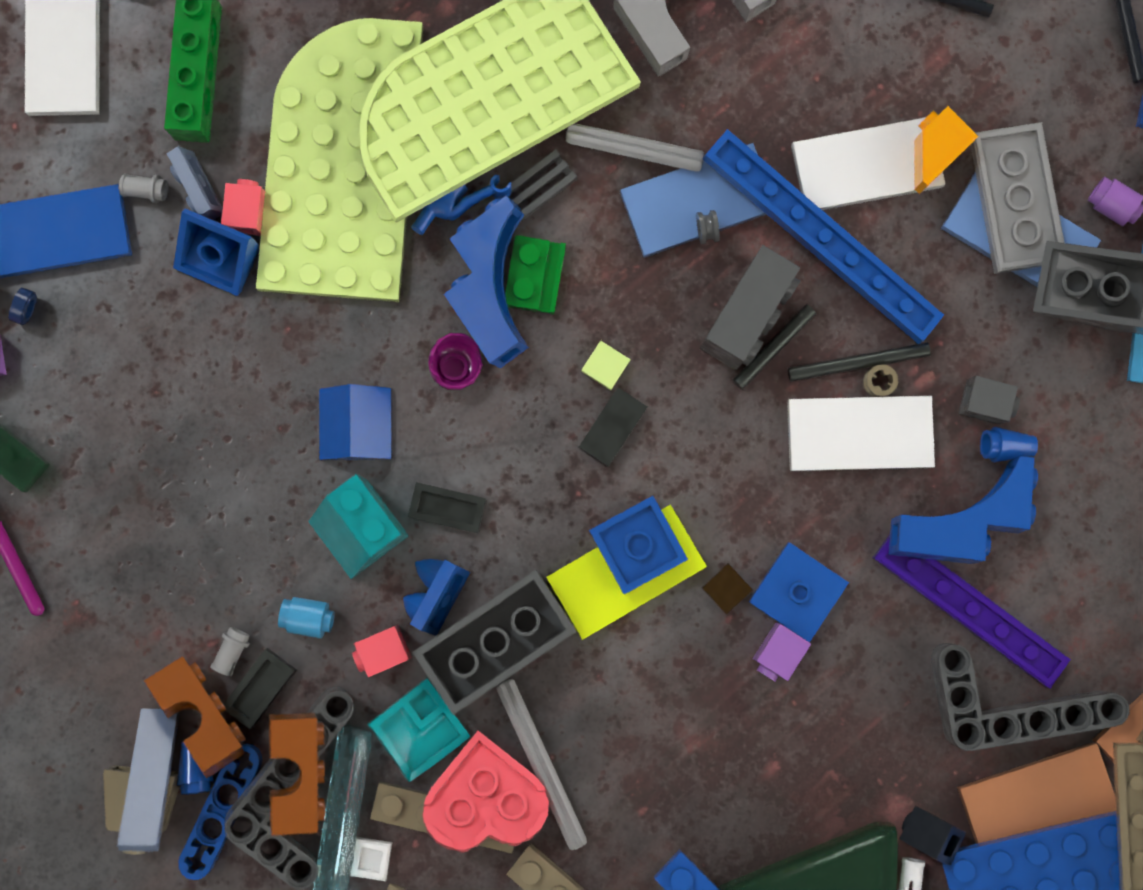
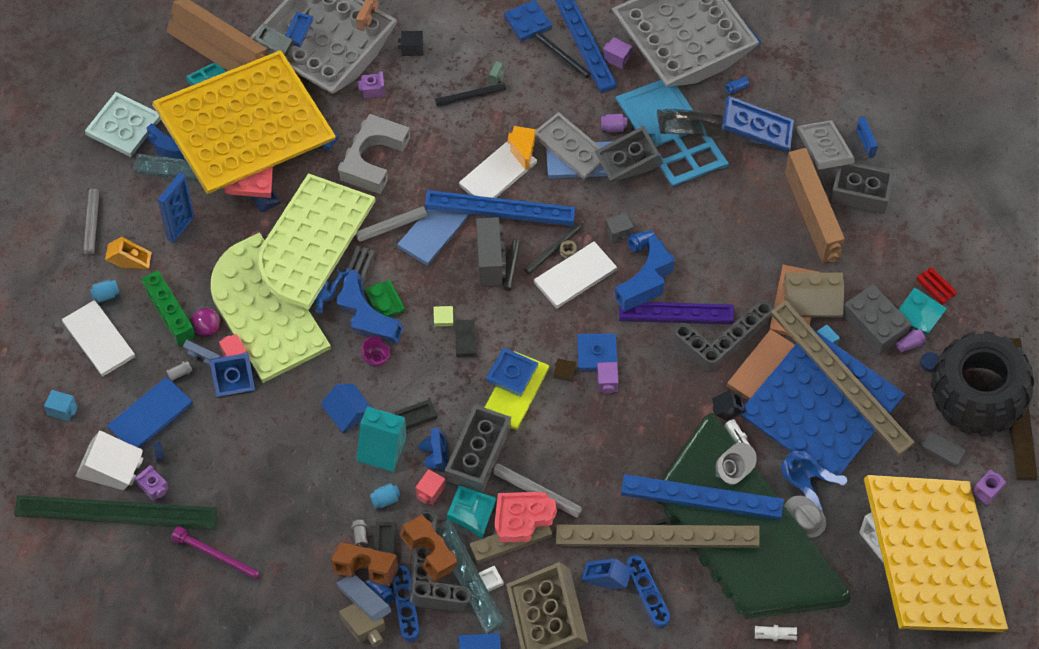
camera: 30 degrees left, 25 degrees down
dark grey bush [696,210,720,245] -> none
none -> magenta hair [191,308,221,337]

